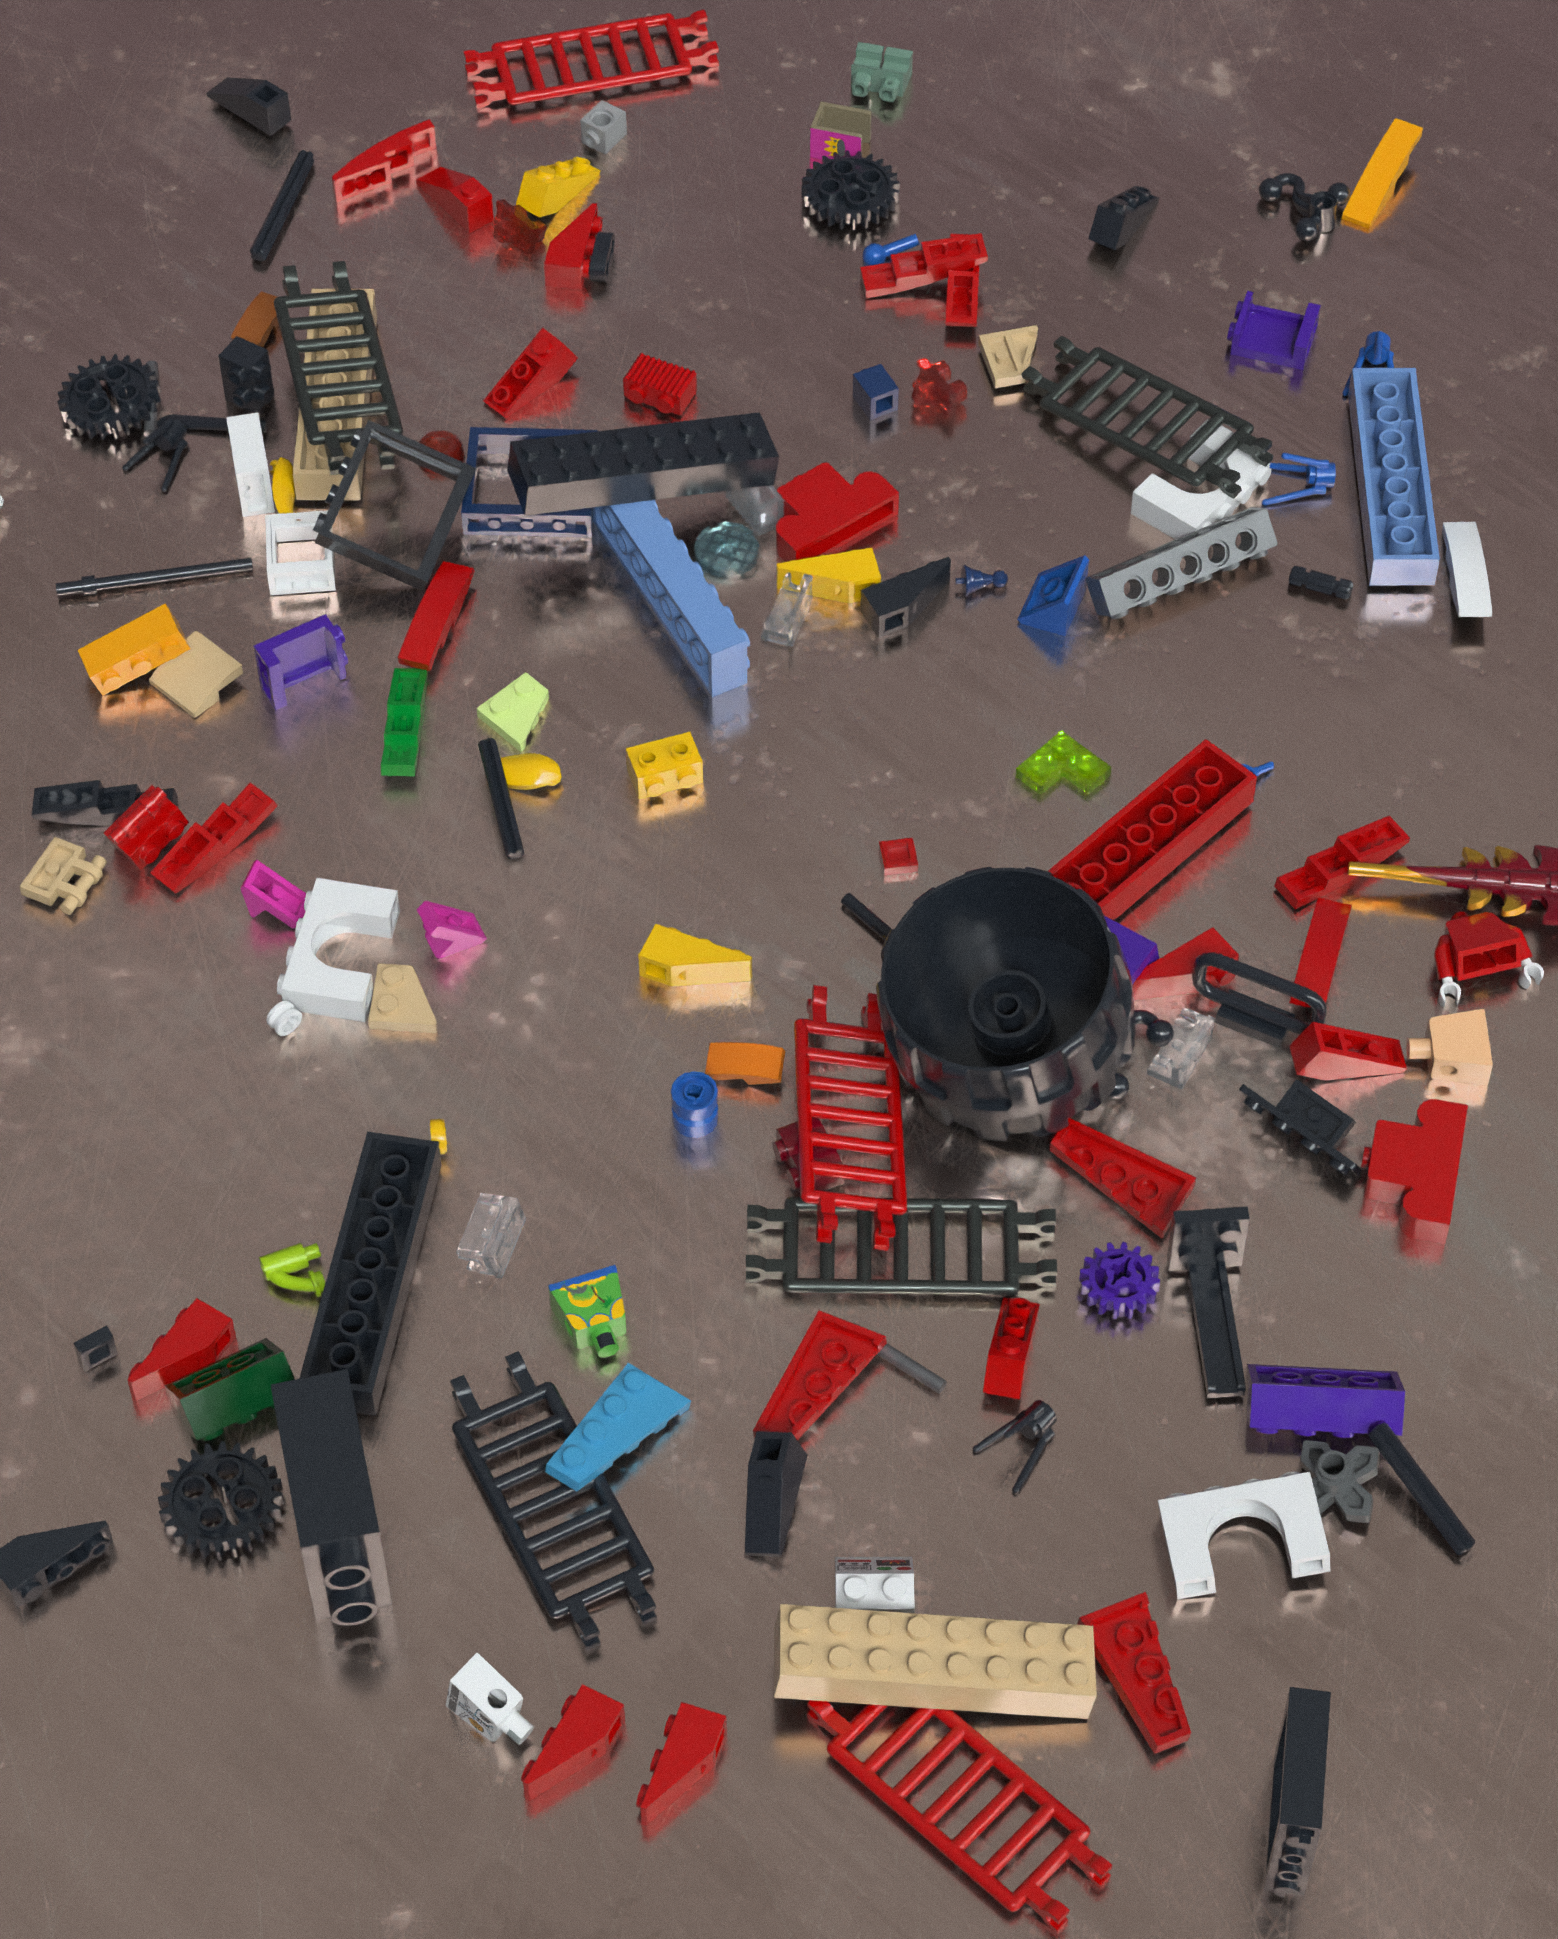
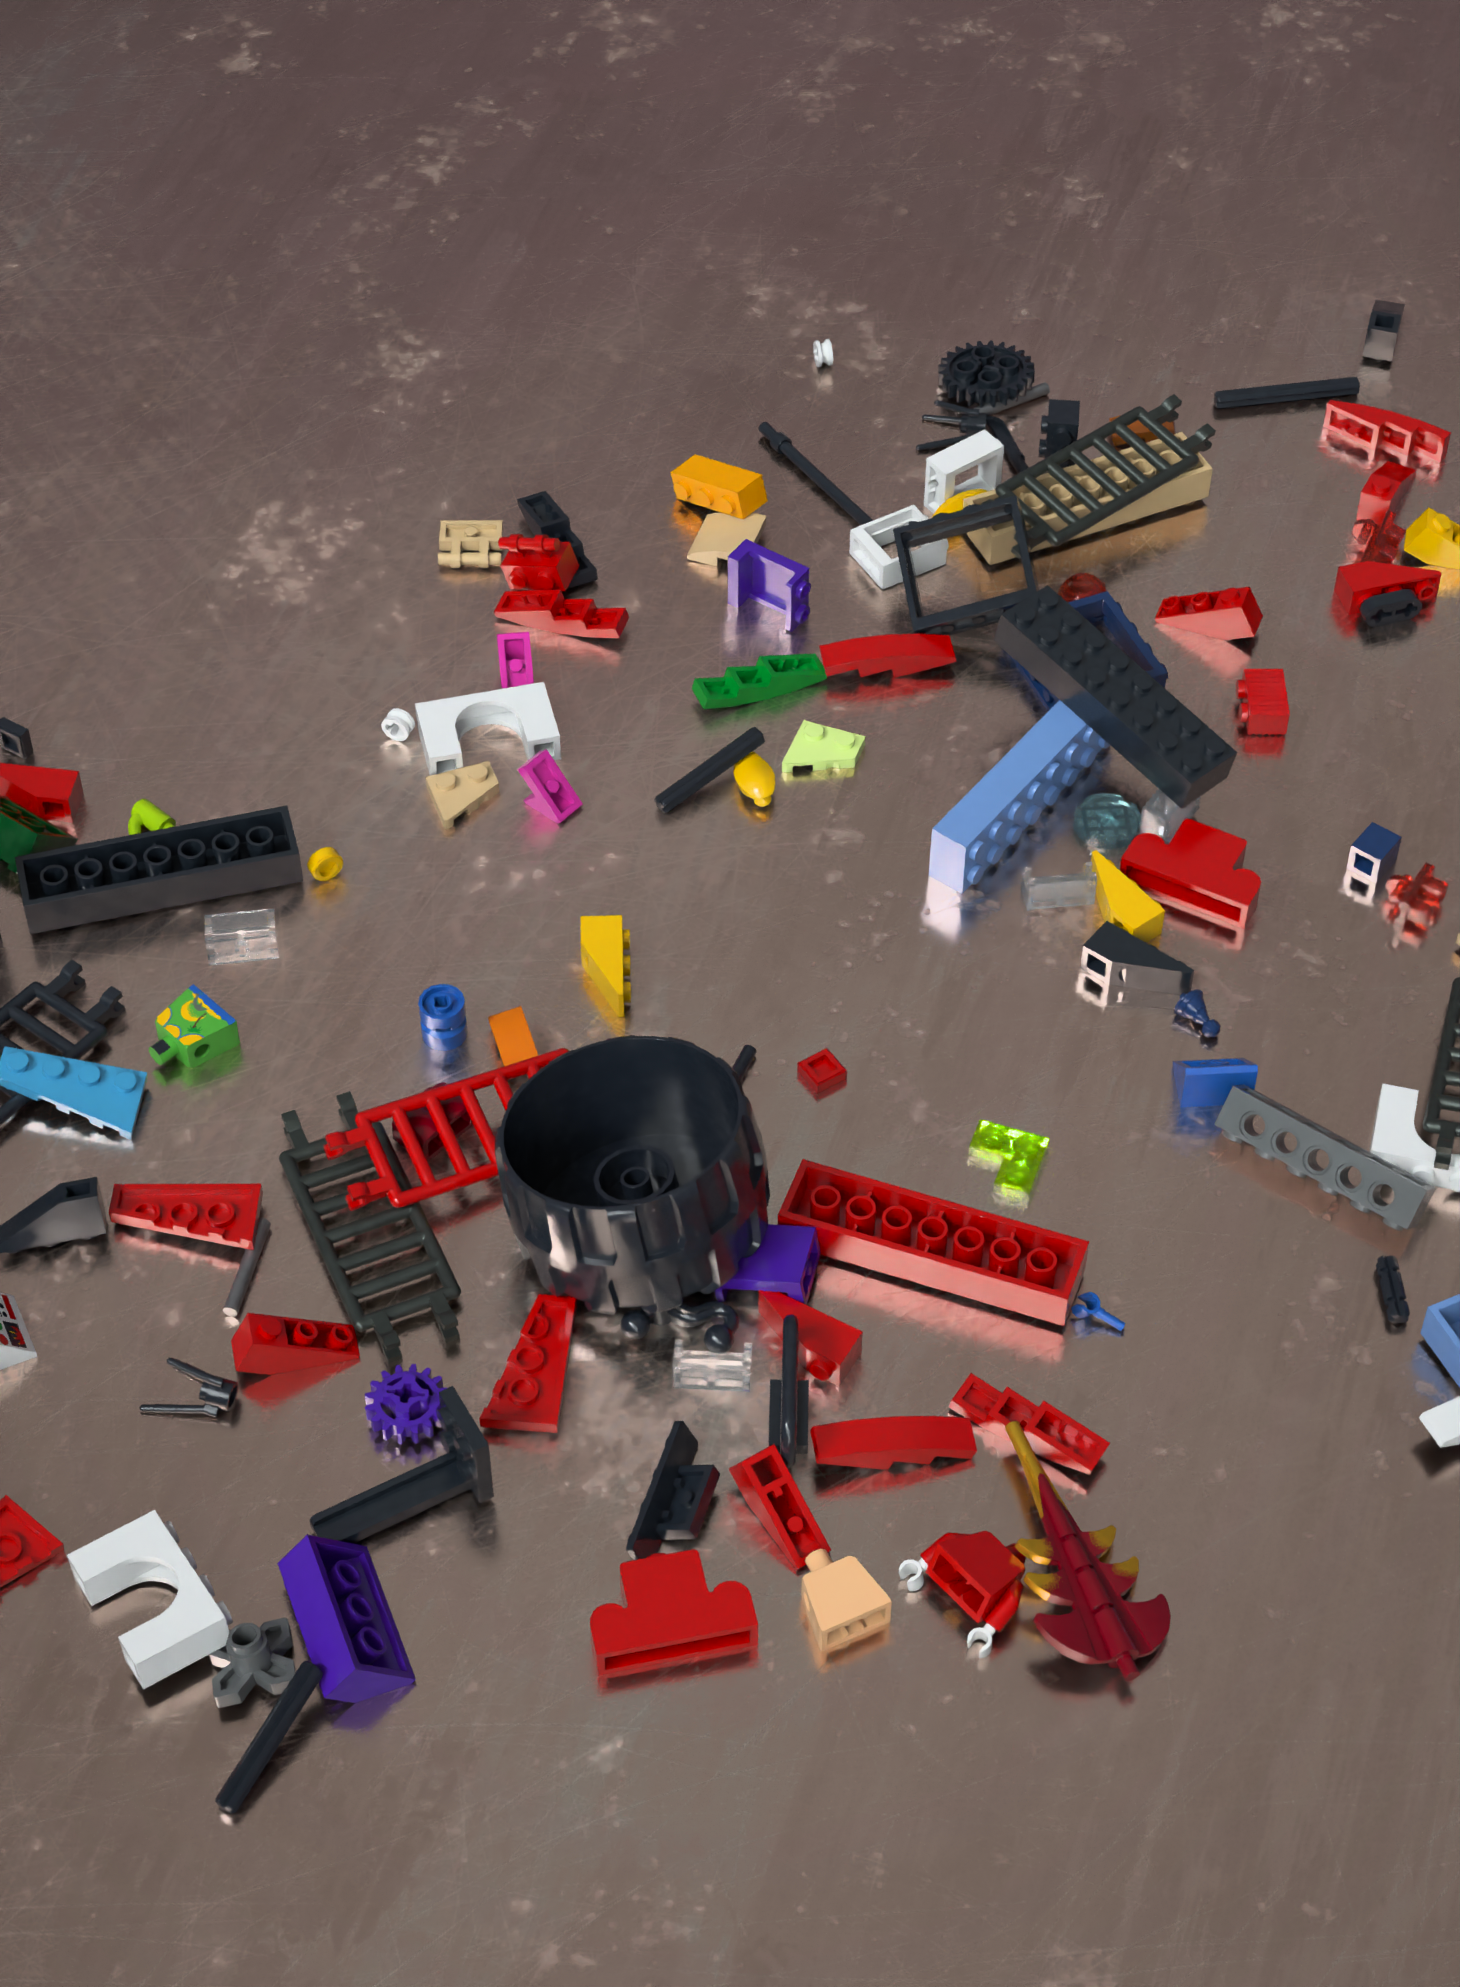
camera: 65 degrees right, 5 degrees down
yellow brick [626,732,703,799] -> none

